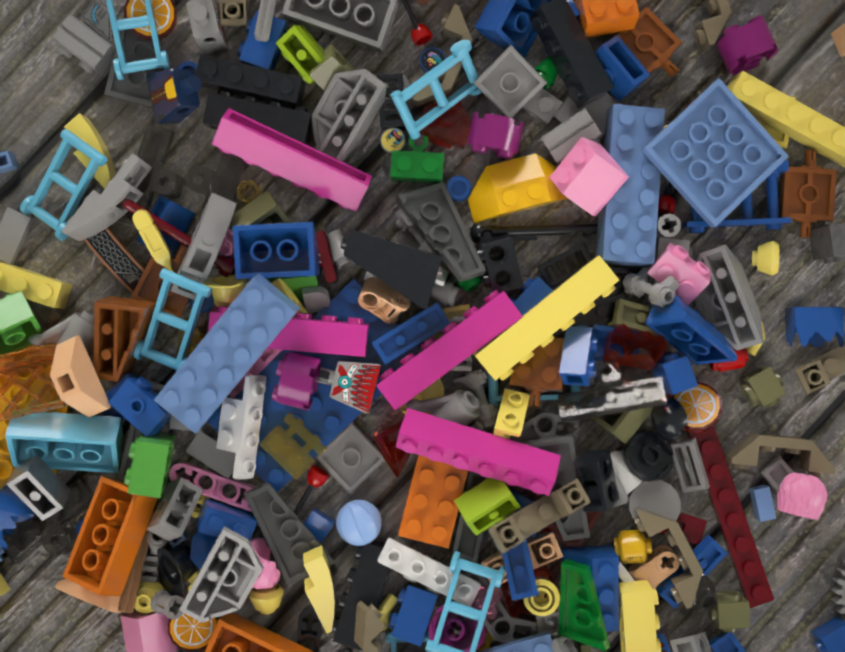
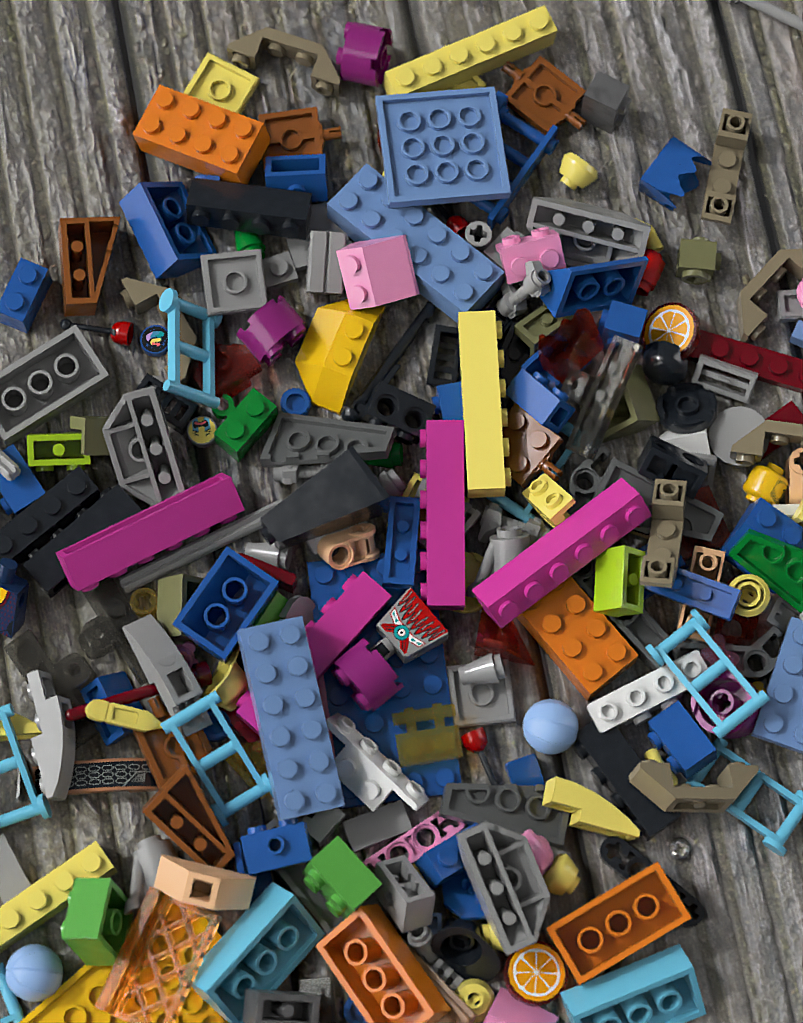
camera: 50 degrees left, 15 degrees down
light grey bush [150,590,184,620] -> none
none -> light grey axle [119,499,284,593]
none -> light grey cone [458,652,507,686]

